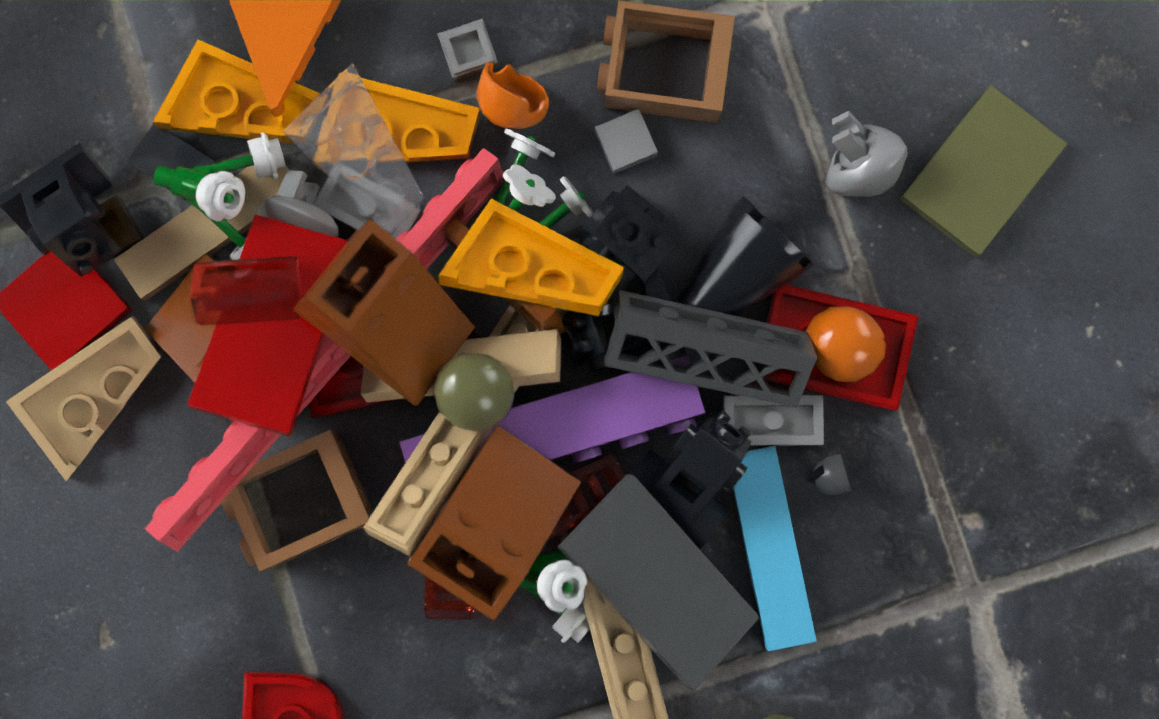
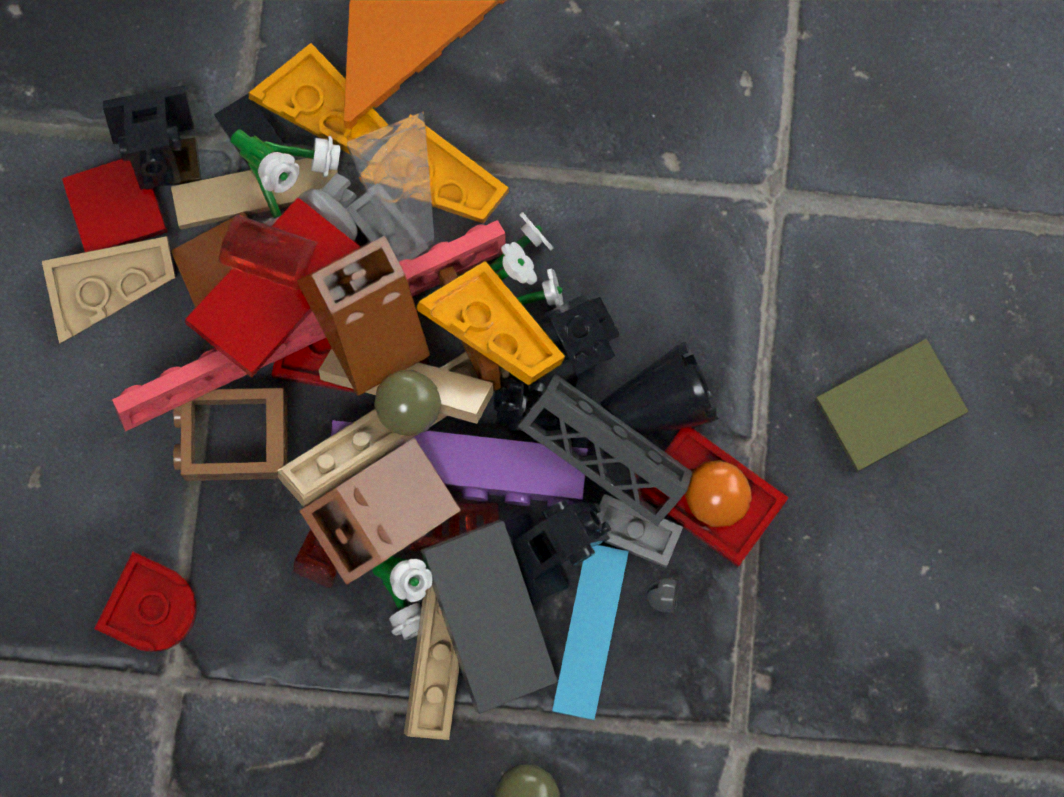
camera: 20 degrees right, 5 degrees down
light grey tile [437,18,499,82] -> none
orange hair [476,61,549,129] -> none
light grey tile [595,109,658,174] -> none
medium nougat window [597,0,735,124] -> none
light grey piece [825,111,908,197] -> none

